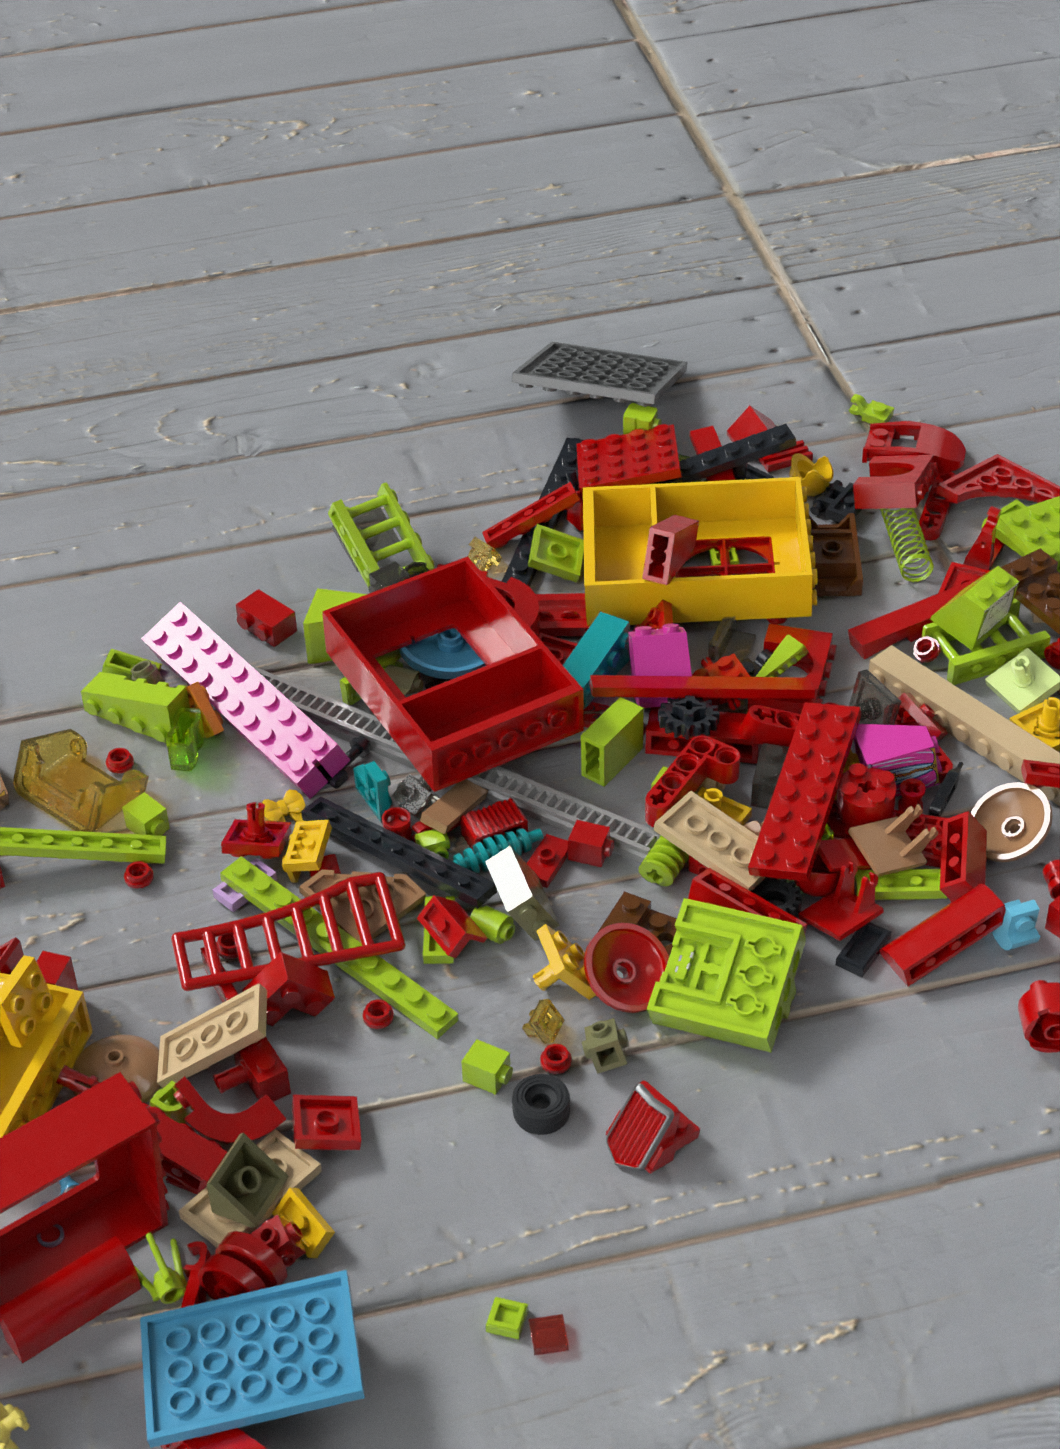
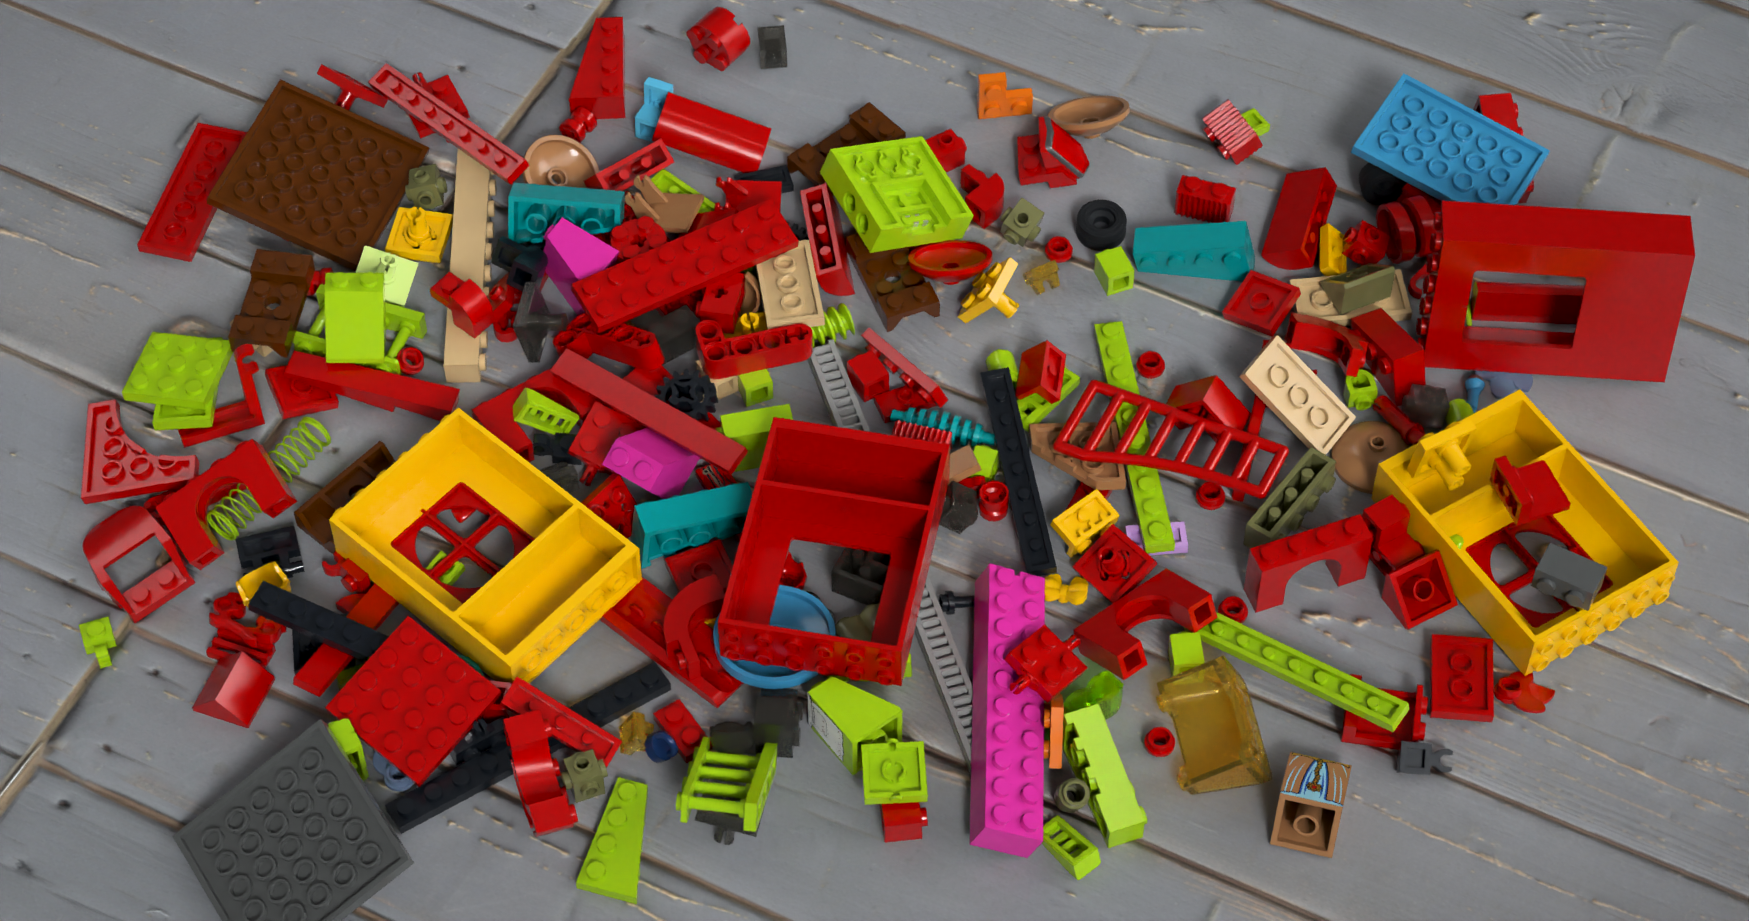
camera: 140 degrees left, 10 degrees up
teal plate [353,761,393,823] -> none
olive brick [485,846,560,941] -> none
lime plate [528,524,584,583] -> none
clear red tile [529,1314,569,1356] -> none
red slope [642,515,699,585] -> none
none -> red helmet [209,592,286,648]
none -> red brick [430,272,494,339]
none -> black brick [491,236,548,296]
none -> red brick [503,709,578,837]
none -> teal wedge [508,183,625,244]
none -> olive brick [560,749,608,803]
none -> lime wing [576,777,648,904]
none -> dark blue tile [645,731,678,763]
none -> red brick [696,273,746,334]
none -> clear smoke brick [757,25,787,69]
none -> reddish brown piece [787,102,906,196]
none -> red plate [861,328,949,408]
none -> lime plate [861,738,928,805]
none -> red brick [925,129,967,172]
none -> red brick [961,164,1005,229]
none -> orange plate [977,72,1033,119]
none -> red plate [1004,625,1088,703]
none -> medium nougat dish [1048,96,1130,139]
none -> red arch [1073,568,1218,680]
none -> teal wedge [1133,221,1255,282]
none -> red brick [1174,175,1236,223]
none -> brick [1202,99,1263,165]
none -> olive brick [1243,447,1336,548]
none -> red arch [1243,514,1373,613]
none -> red brick [1261,167,1337,270]

